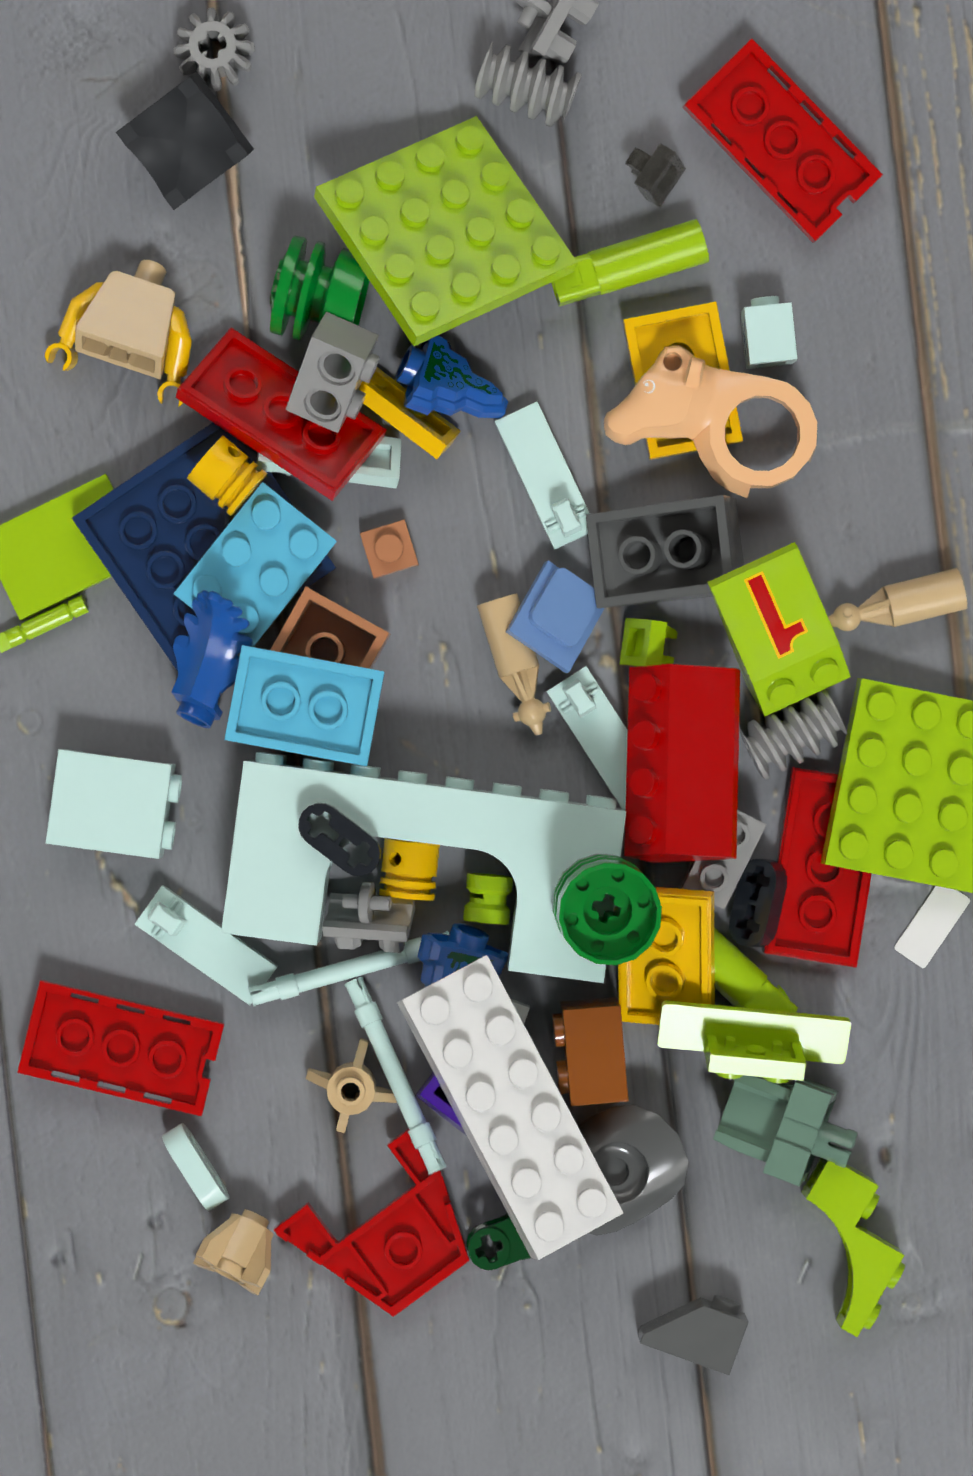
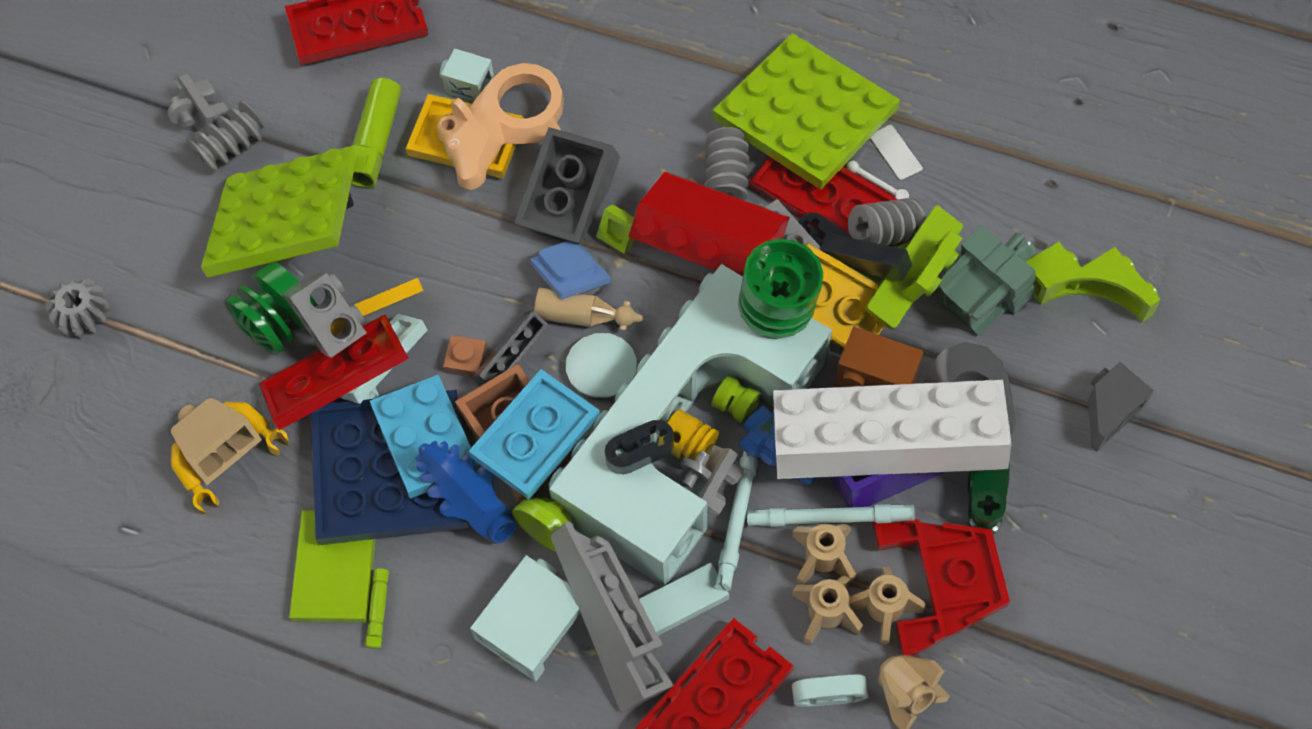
camera: 60 degrees left, 25 degrees down
black brick [116,71,254,210] -> none
yellow piece [187,436,268,516] -> none
blue rock [395,335,508,418] -> none
light aqua hinge [495,402,590,550] -> none
light aqua hinge [546,666,628,809] -> none
clear smoke tile [625,143,686,207] -> none
lime slope [707,542,851,716] -> none
tan wheel [828,568,967,631] -> none
none -> black piece [471,310,549,386]
none -> lime piece [512,496,573,553]
none -> light grey wedge [551,522,673,713]
none -> light aqua dish [566,333,637,398]
none -> tan brick [792,575,863,645]
none -> black piece [819,234,912,281]
none -> white hinge [846,160,909,200]
none -> light grey piece [848,198,926,245]
none -> tan brick [849,566,925,645]

